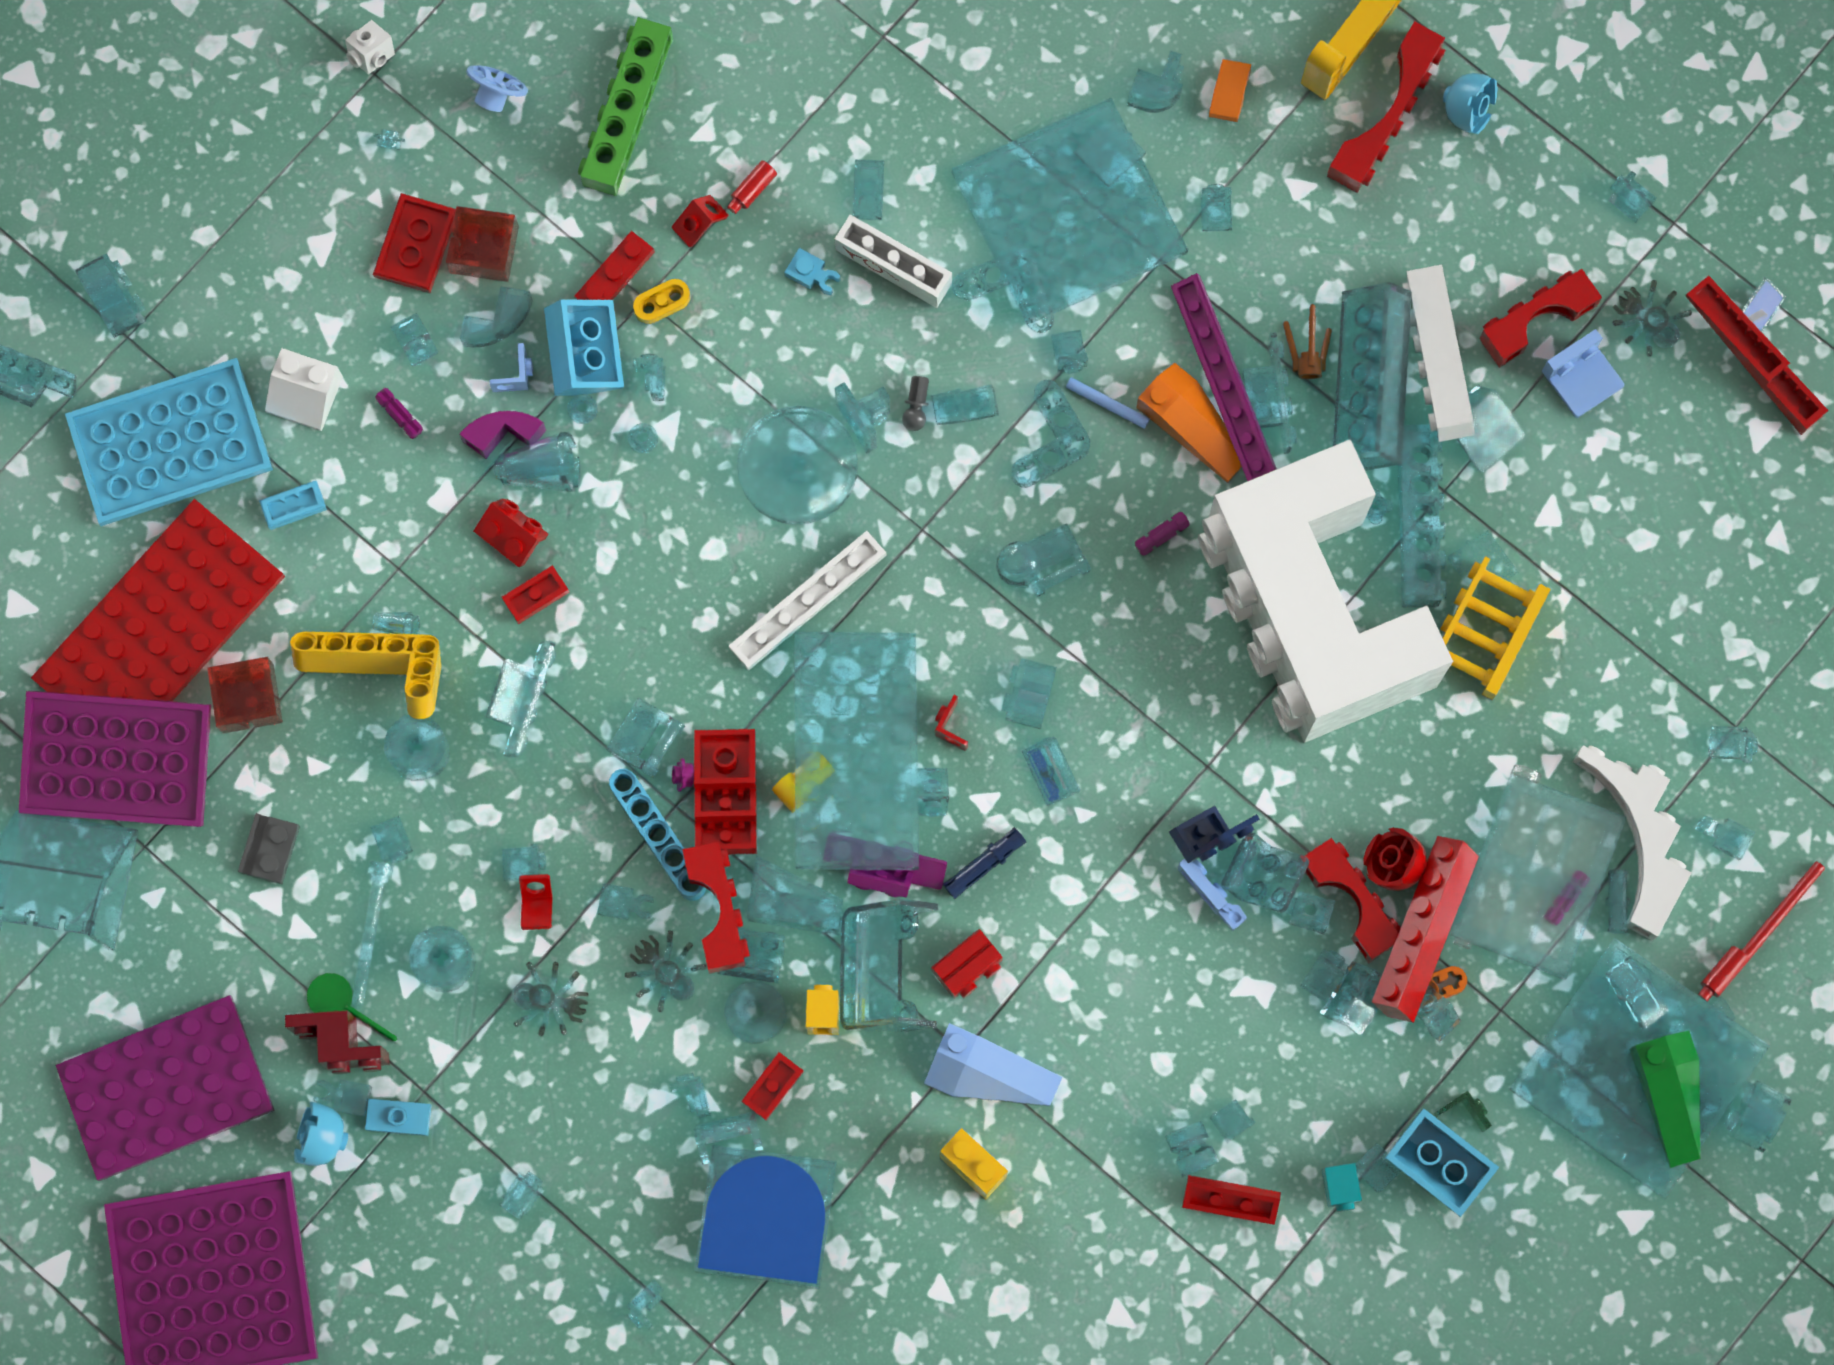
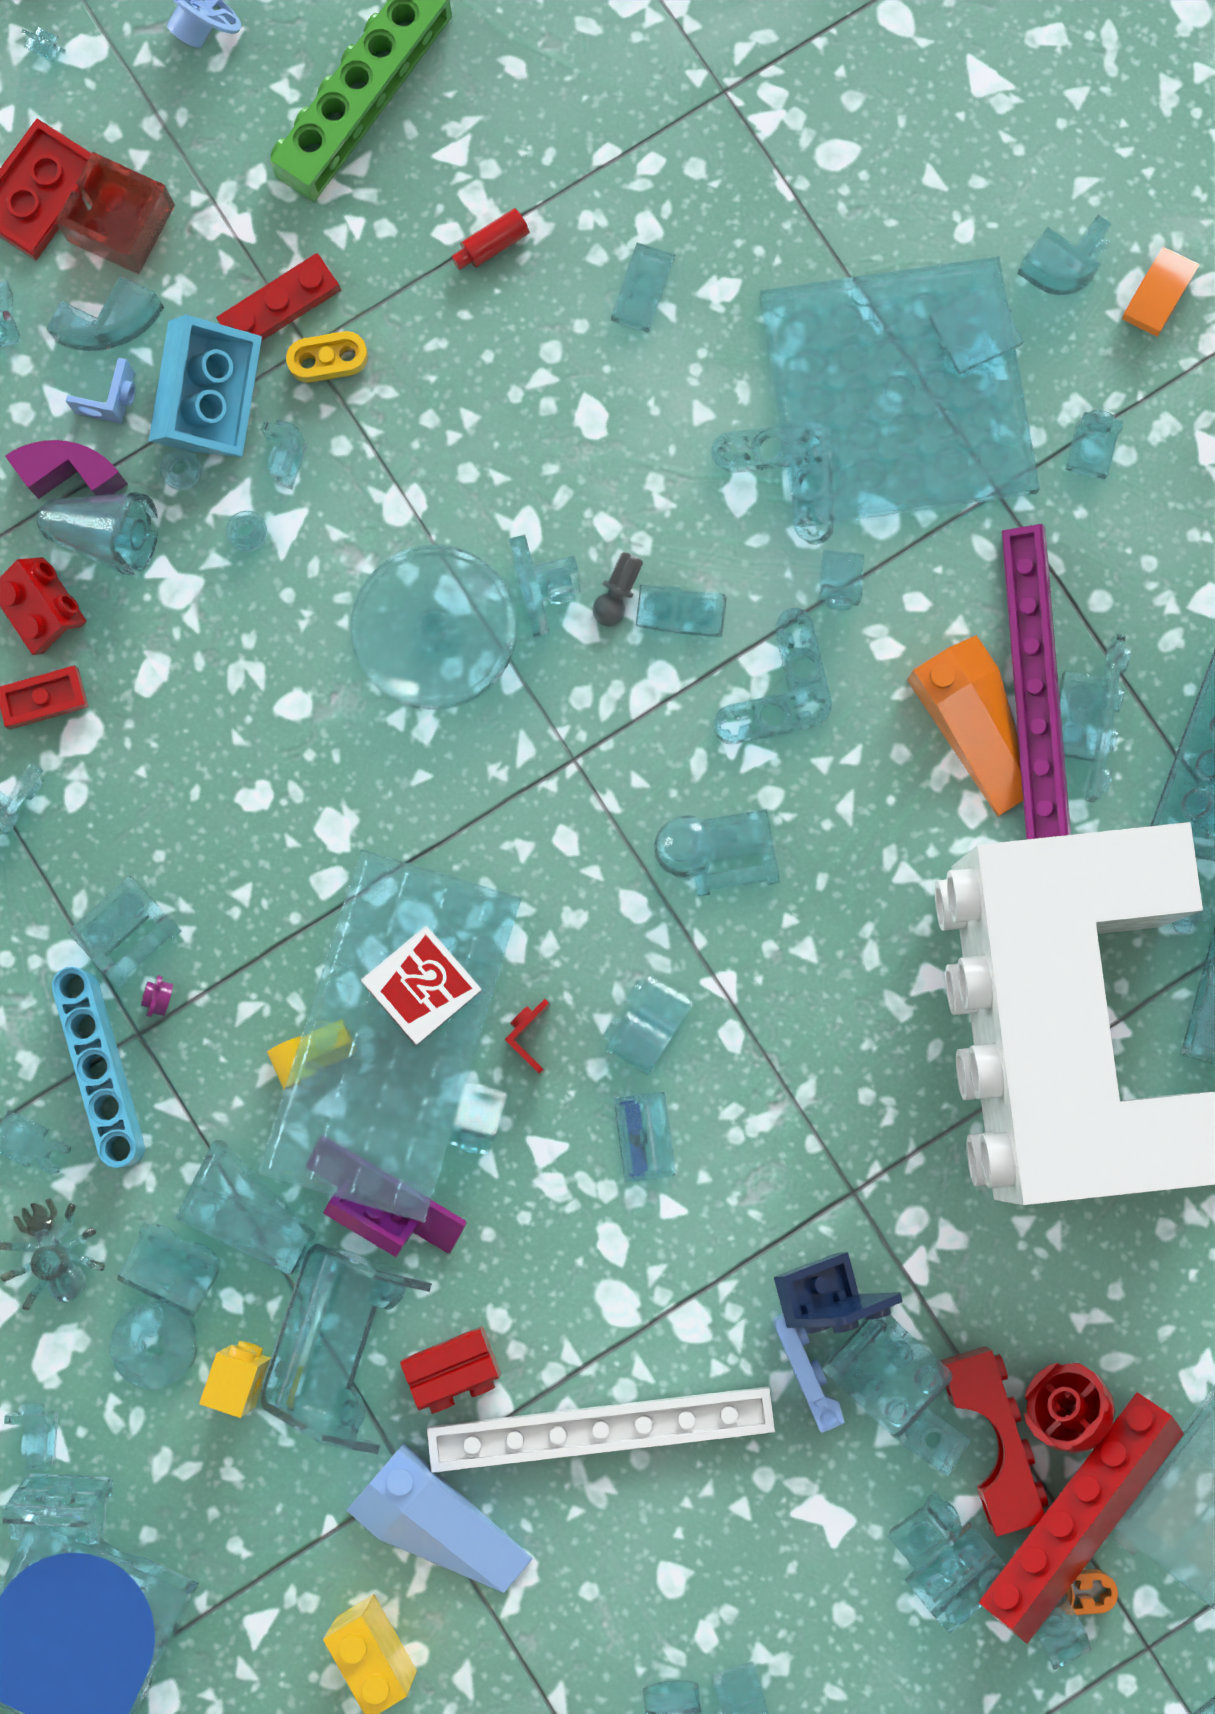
camera: 20 degrees right, 5 degrees up
red bracket [672,195,729,247] -> none
red arch [682,841,750,974] -> none
red slope [694,729,757,855] -> none
white plate [729,531,887,671] -> none
red plate [741,1052,804,1121] -> none
medium azure plate [784,248,840,295] -> none
white brick [835,215,952,308] -> none
dark blue pin [943,827,1027,899] -> none
light blue bar [1066,377,1150,429] -> none
magenta axle [1134,512,1190,556] -> none
dark orange plant [1283,304,1332,379] -> none
none -> tile [361,925,482,1046]
none -> white plate [427,1386,775,1473]

